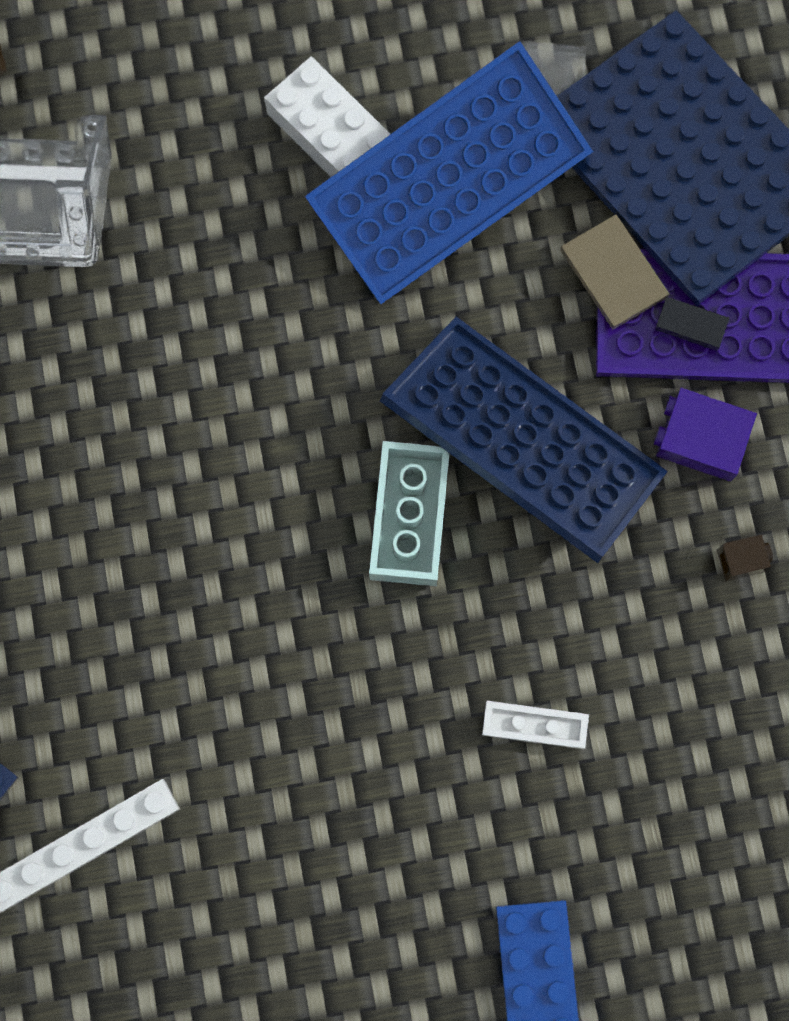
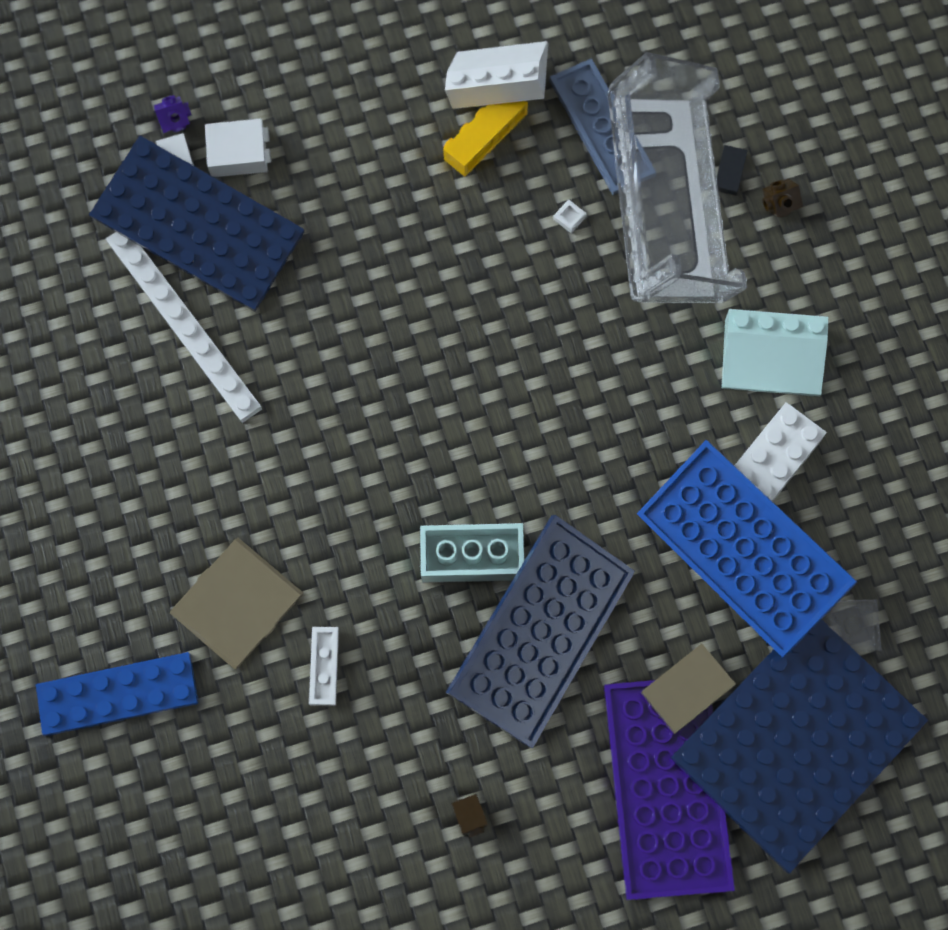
camera: 85 degrees right, 5 degrees down
dark purple brick [653,388,757,482] -> none
black tile [655,297,729,351] -> none
none -> dark tan piece [170,538,303,670]
none -> light aqua slope [722,309,828,396]

